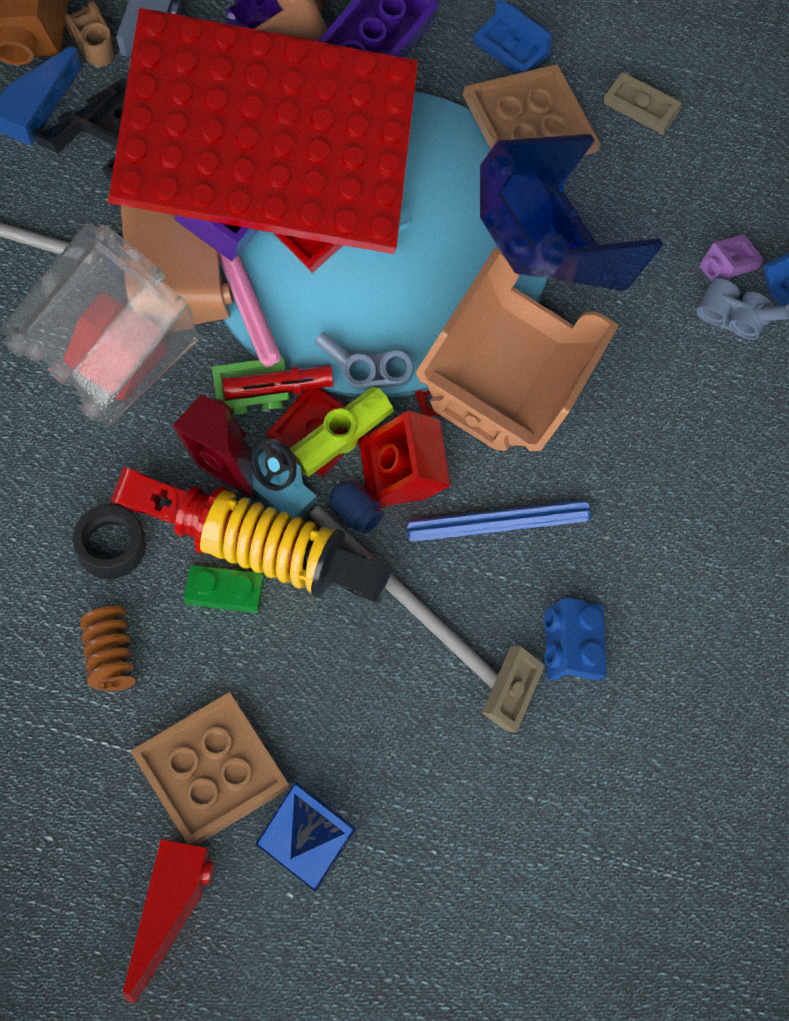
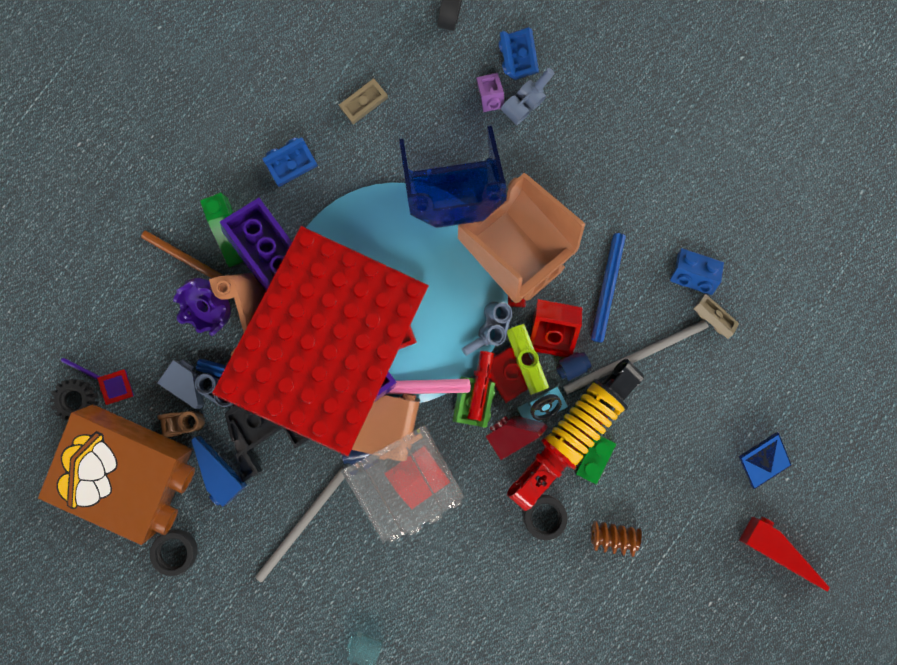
camera: 80 degrees left, 20 degrees up
medium nougat plate [130,692,290,846] -> none
medium nougat plate [463,64,600,176] -> none

